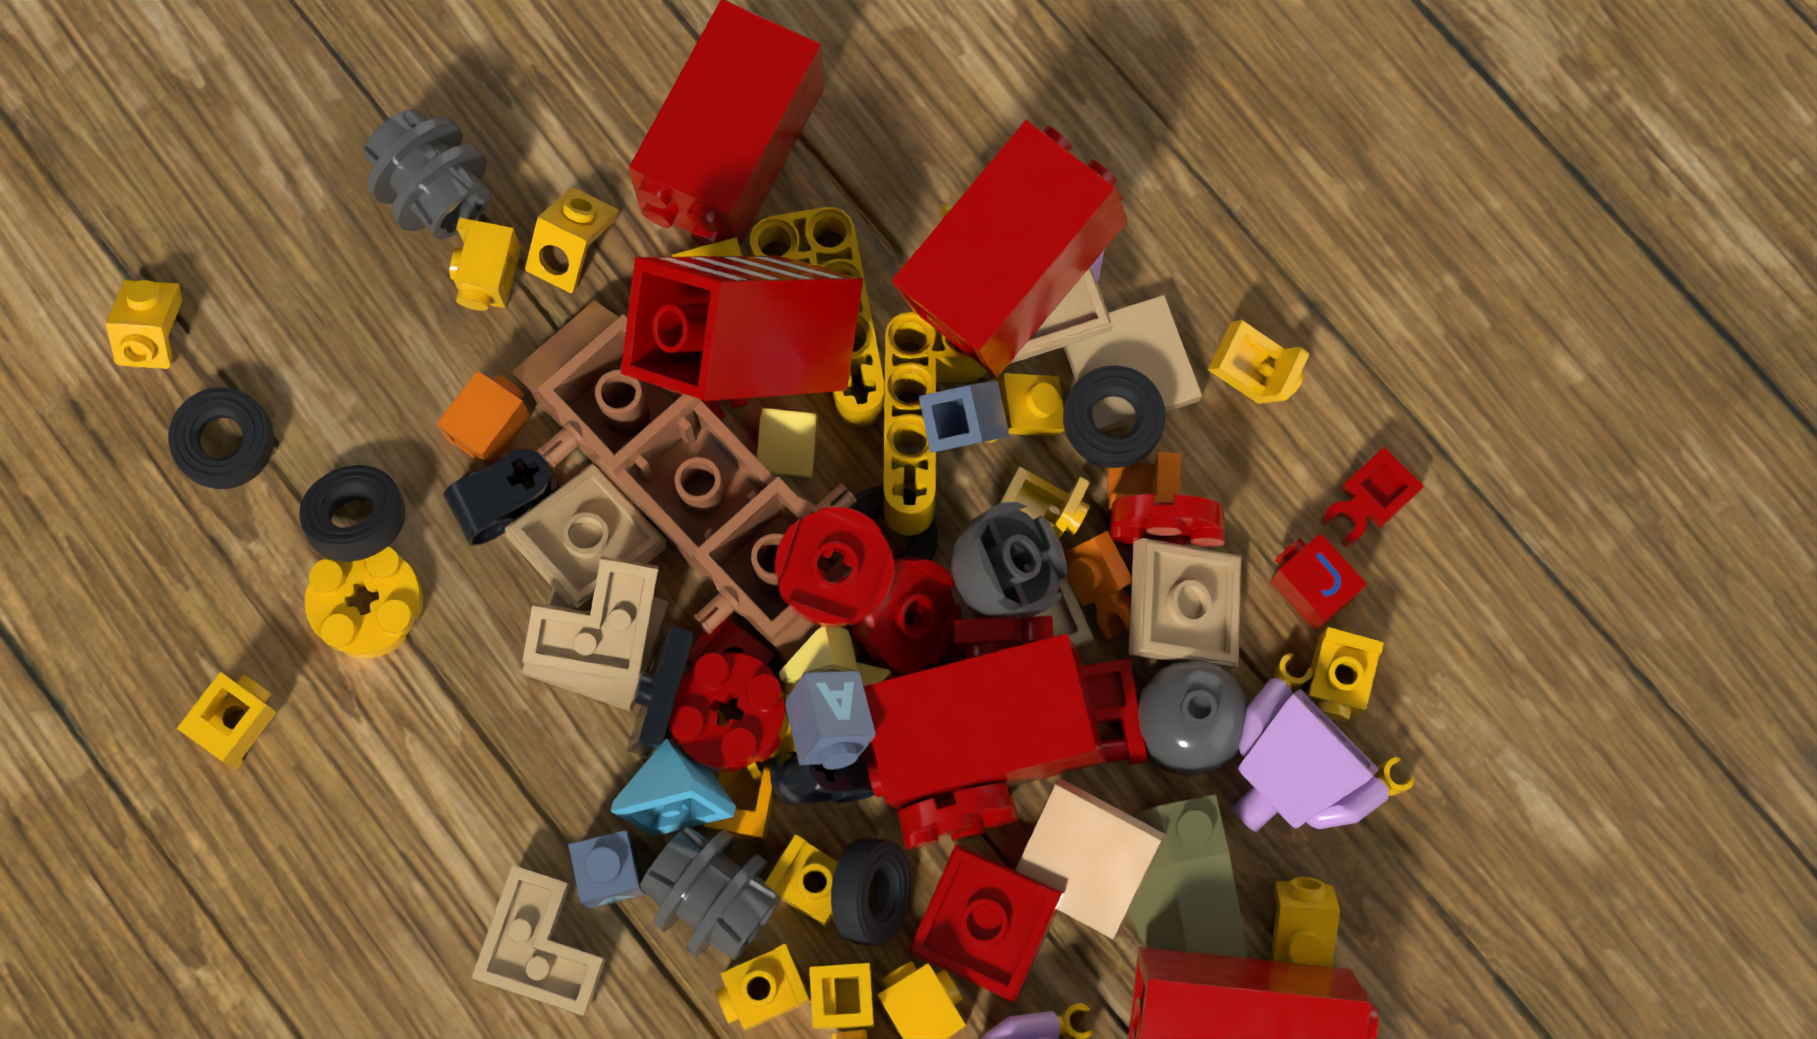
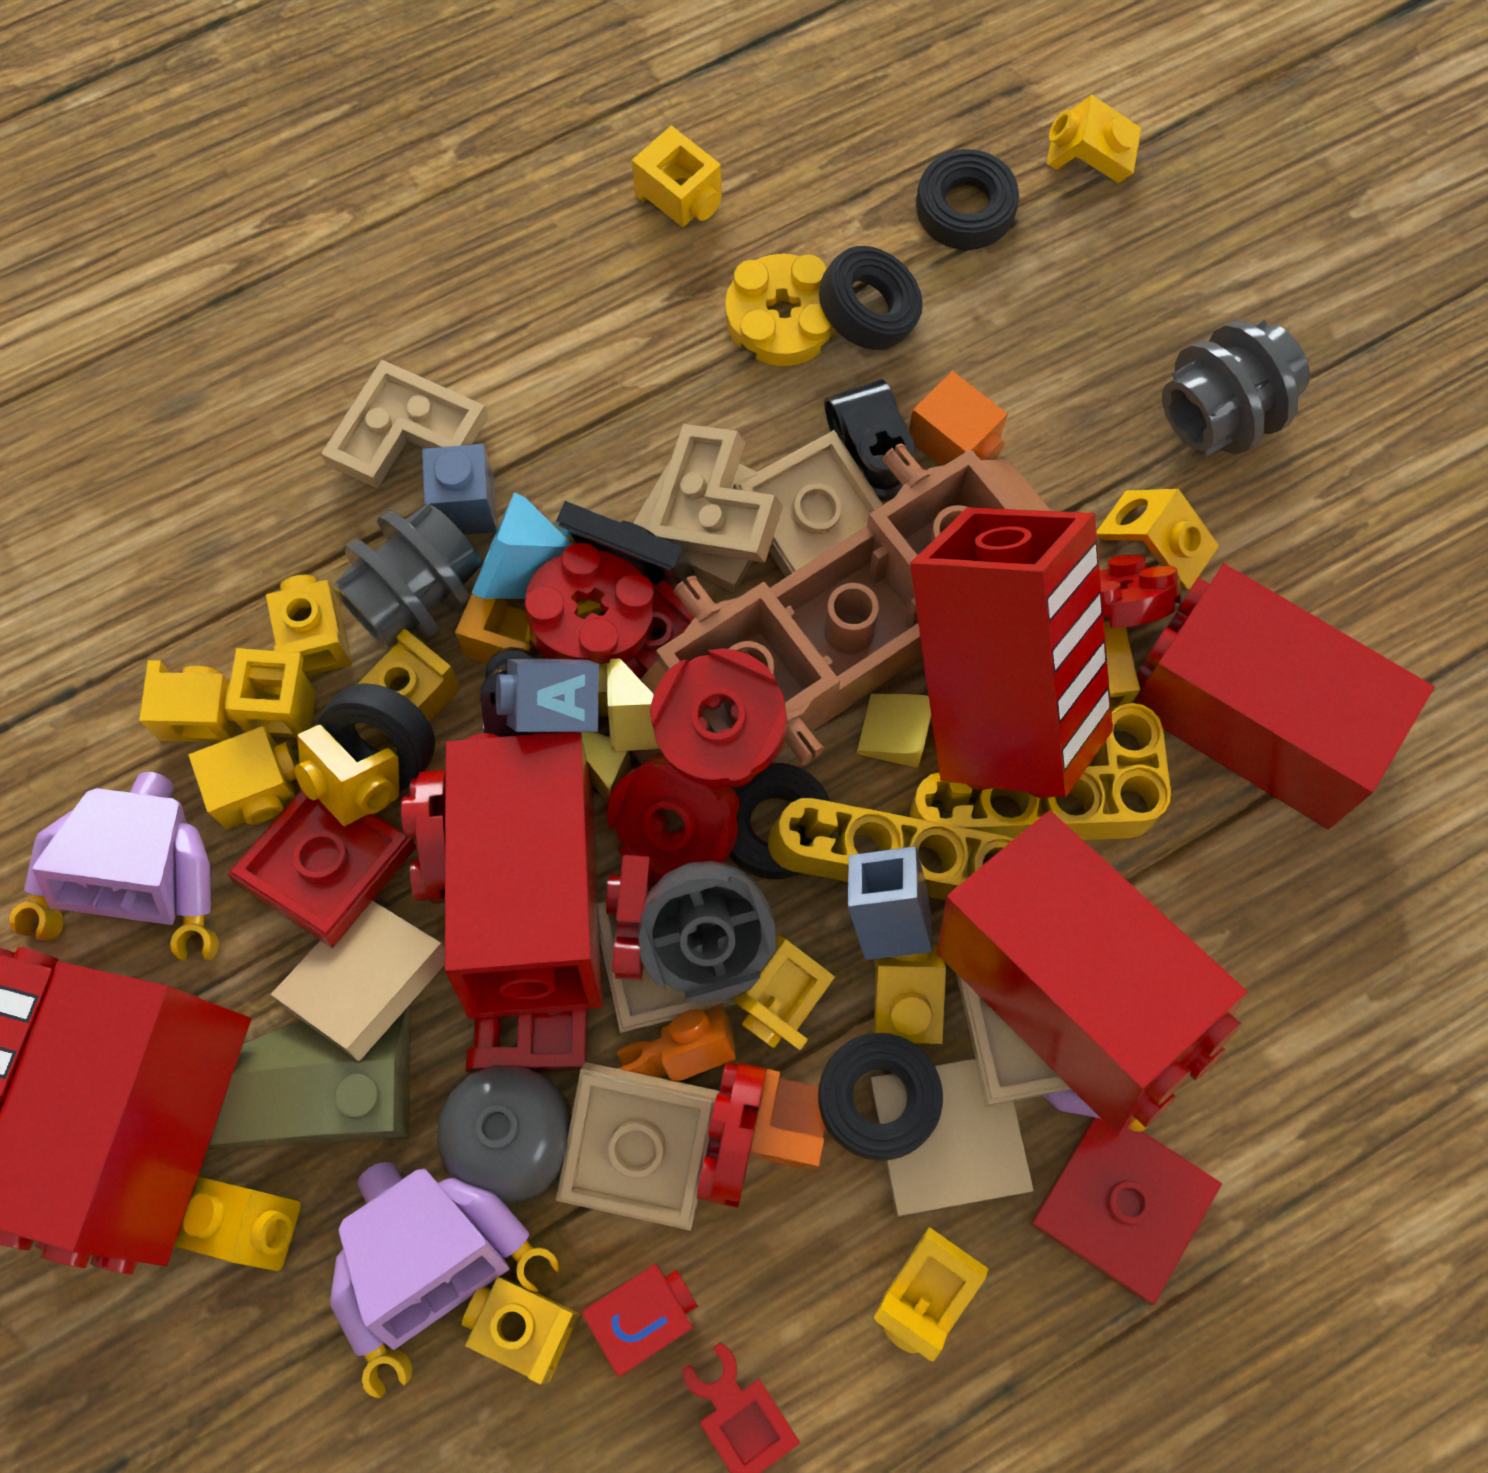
camera: 100 degrees right, 5 degrees down
yellow brick [450,218,521,311] -> none
none -> yellow bracket [295,724,399,826]
none -> red plate [1029,1117,1223,1305]
none -> red plate [1100,555,1181,629]

